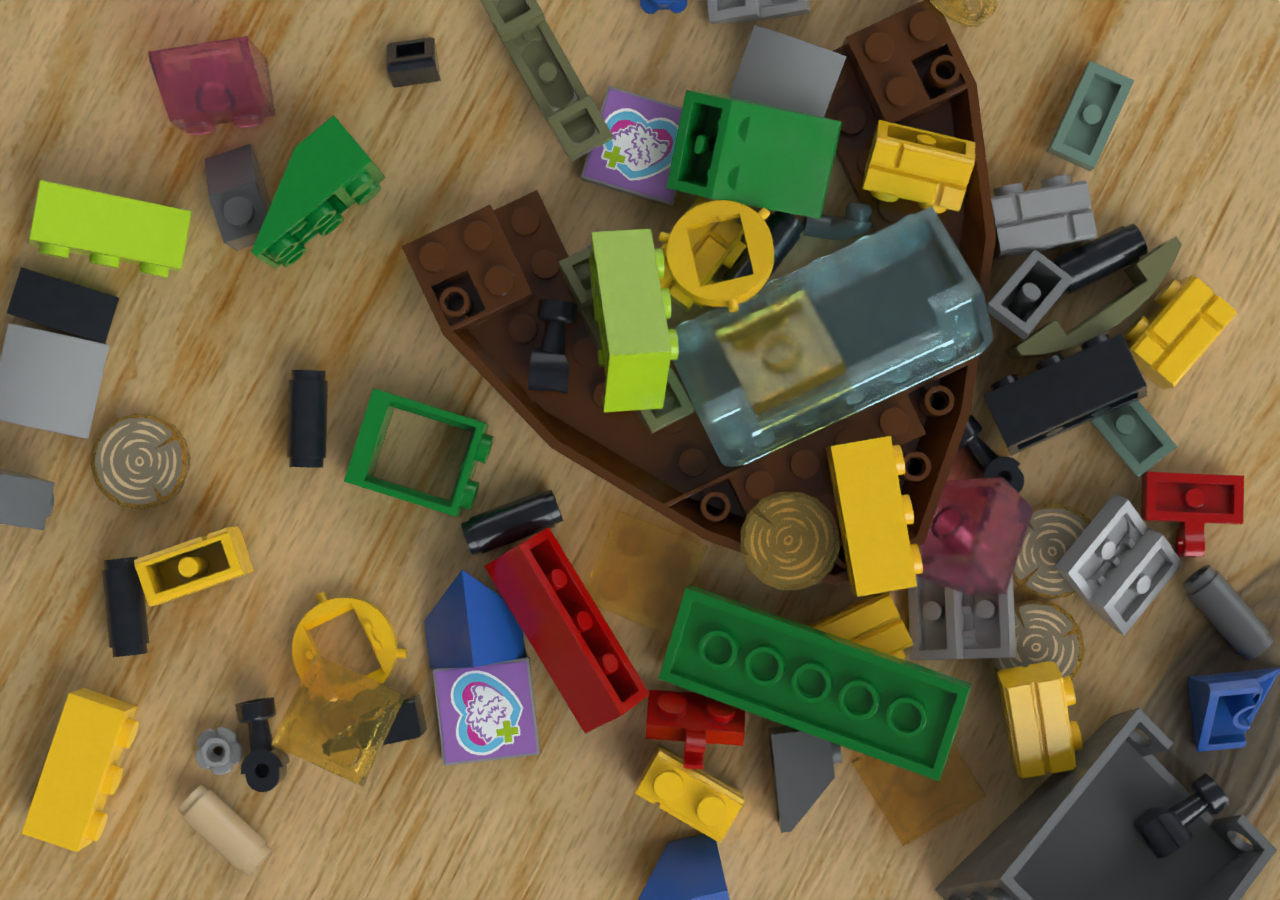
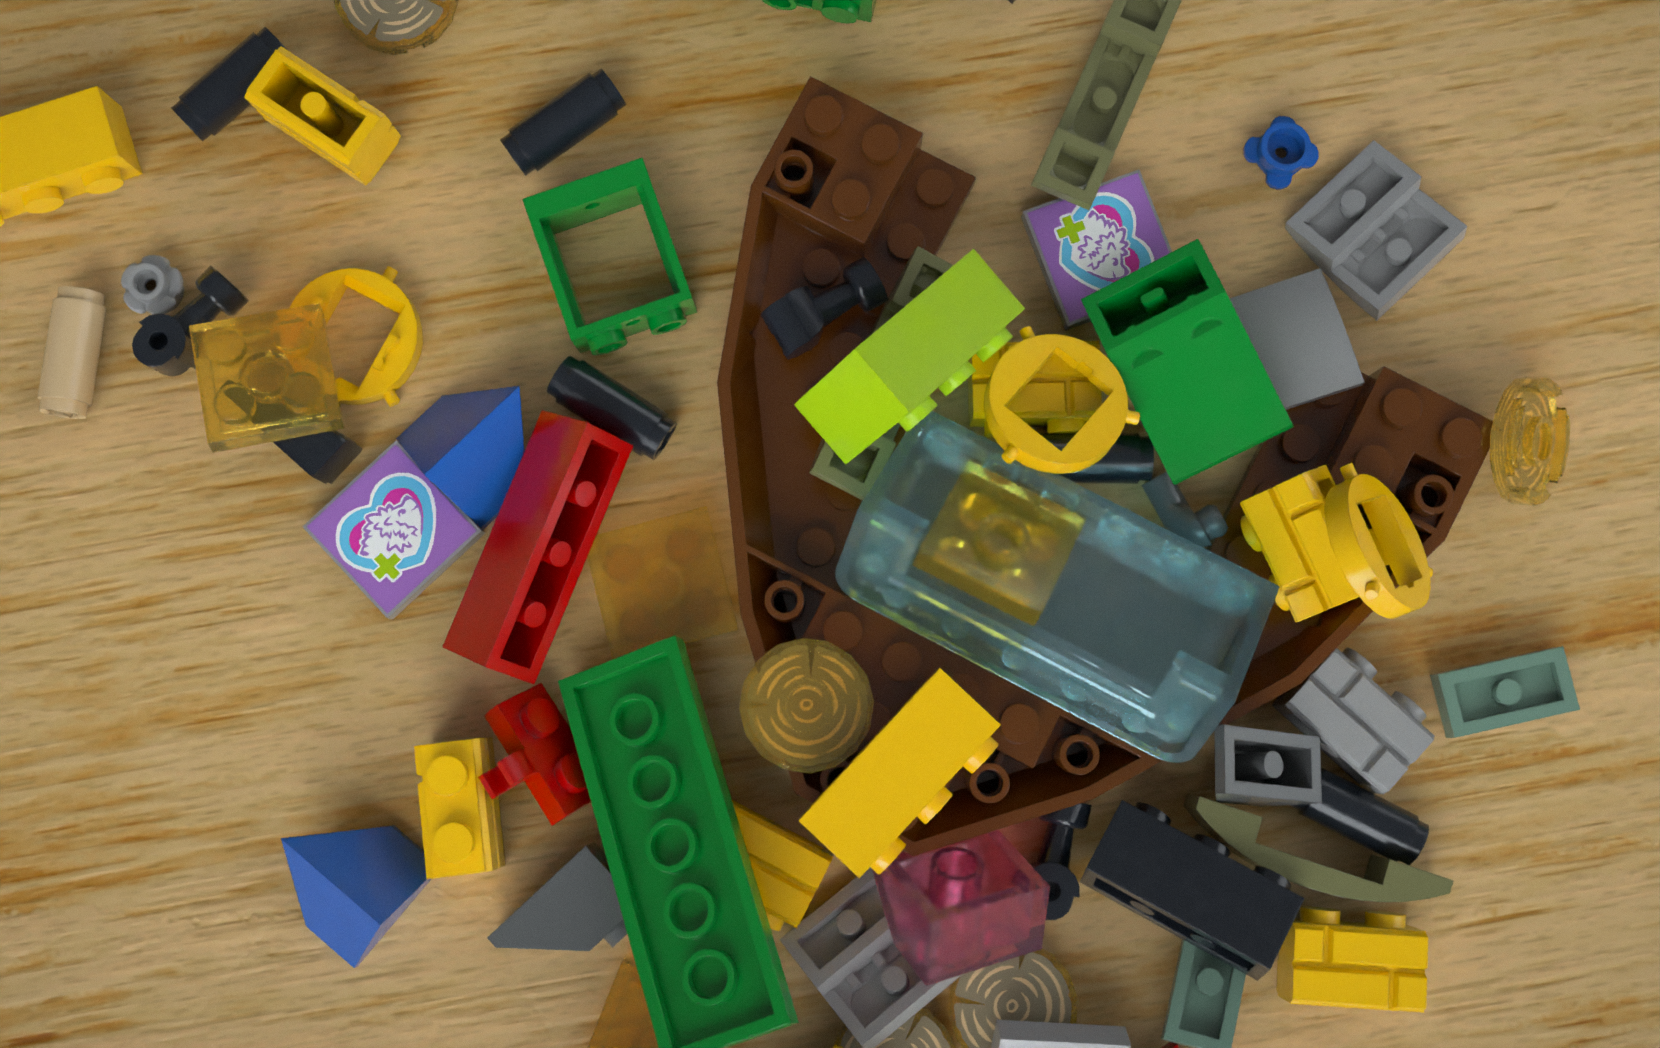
camera: 55 degrees right, 5 degrees down
none -> yellow piece [1324,463,1433,619]

